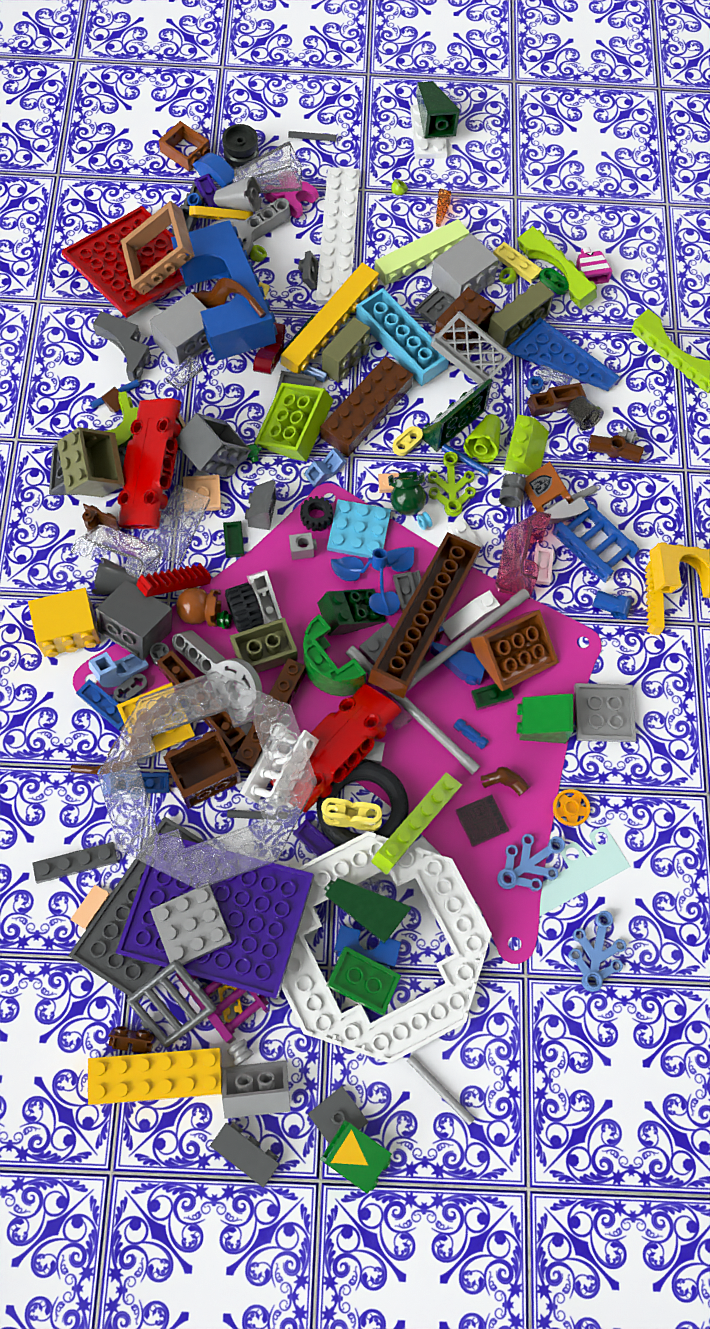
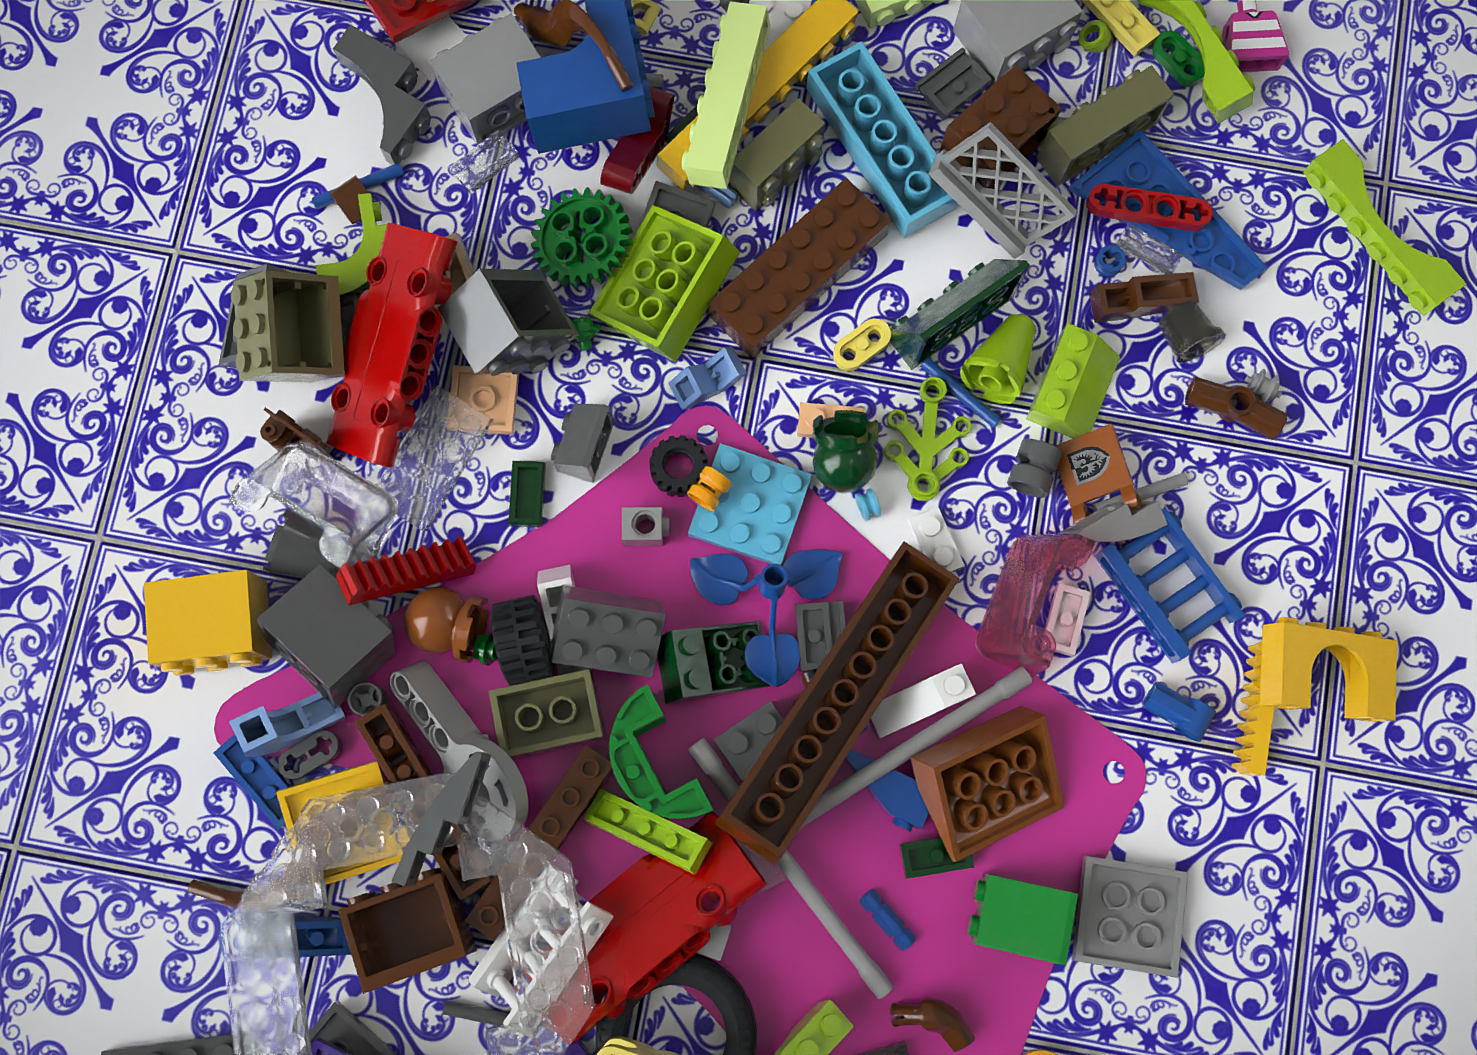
camera: 10 degrees right, 10 degrees up
none -> dark grey slope [392,752,491,886]
none -> green gear [531,187,633,289]
none -> dark grey brick [550,585,666,677]
none -> lime plate [583,789,712,875]
none -> yellowish green brick [682,1,770,189]
none -> light orange wheel [687,466,732,512]
none -> red beam [1086,184,1213,231]

